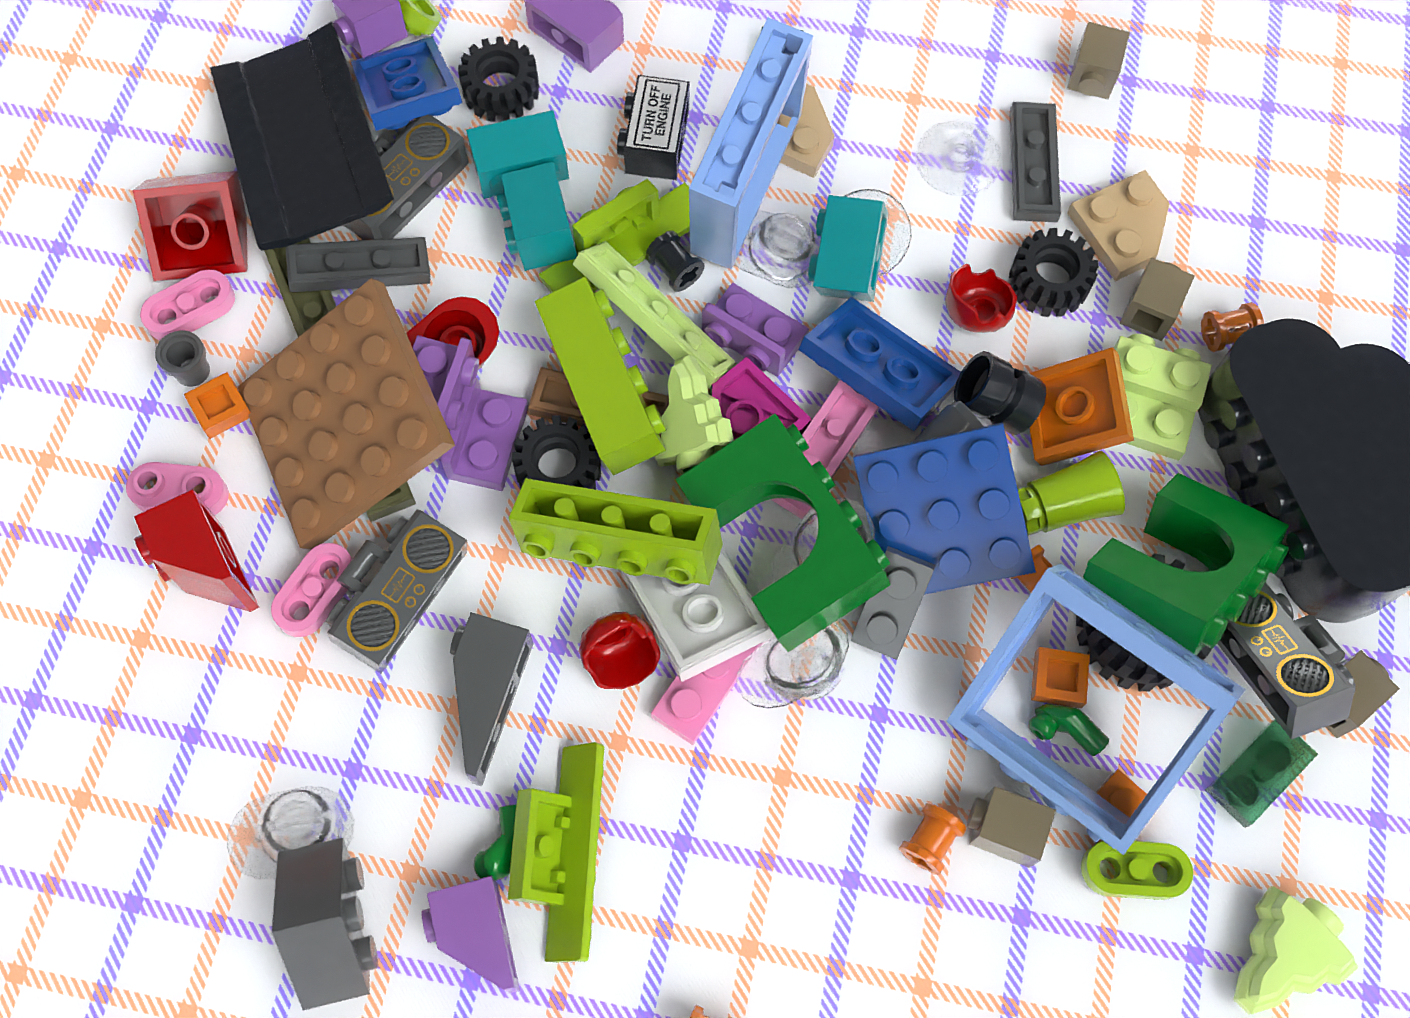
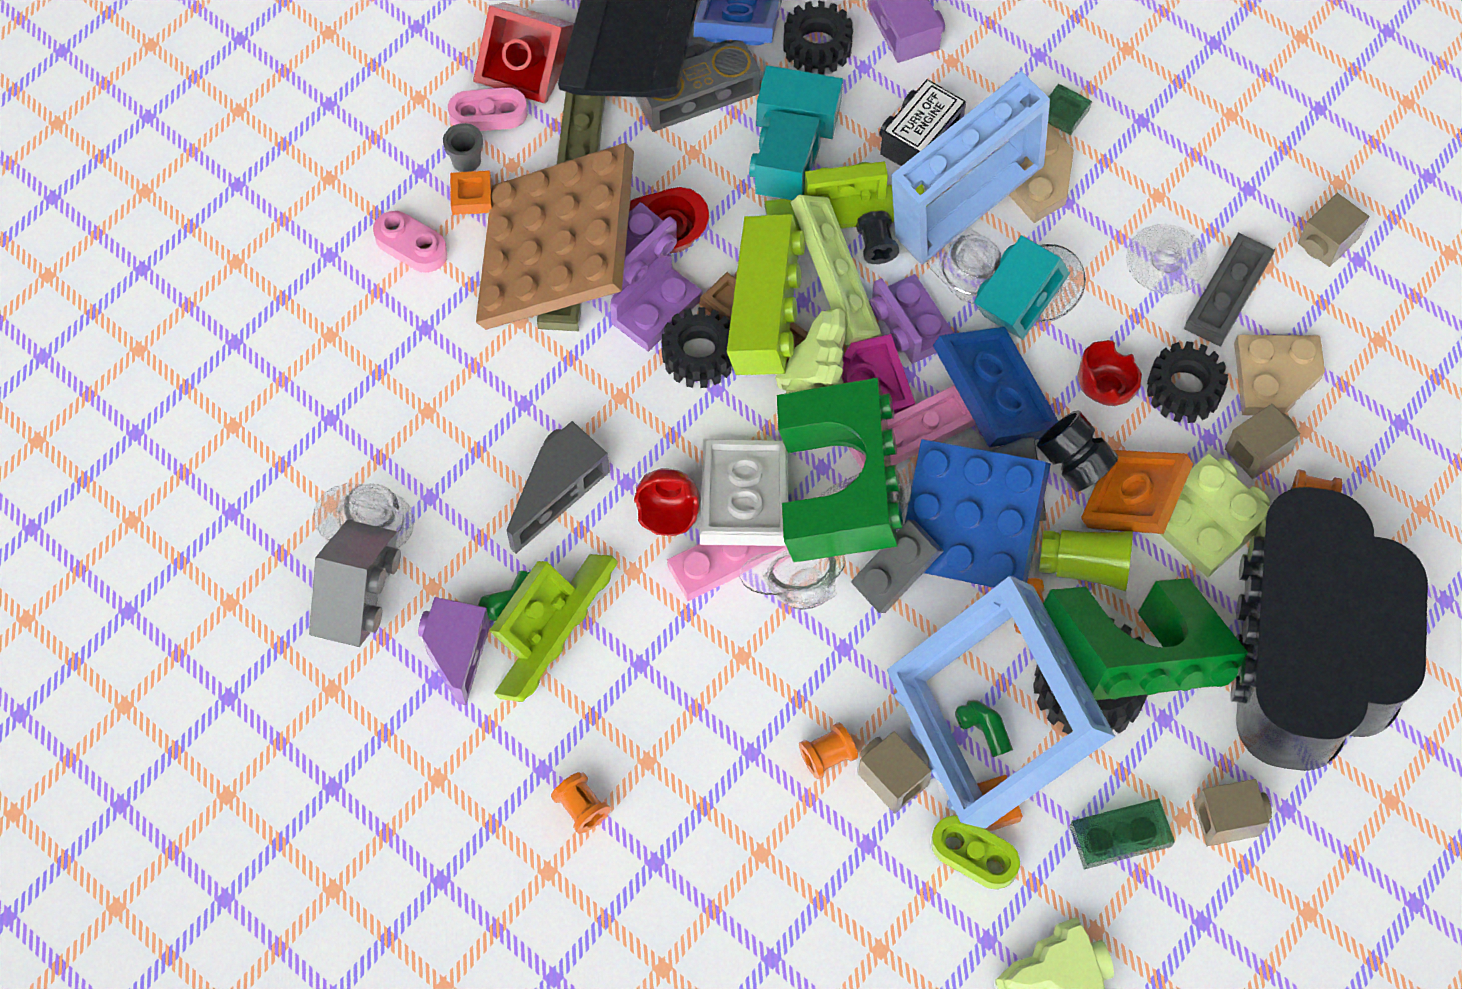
camera: 30 degrees right, 5 degrees down
red slope [134,489,260,612] -> none
bright pink plate [271,543,352,637] -> none
dark grey tile [285,237,430,292] -> none
dark grey piece [326,509,467,674] -> none
lime brick [508,478,723,585] -> none
orange plate [1031,647,1090,708] -> none
dark grey piece [1217,582,1355,740] -> none

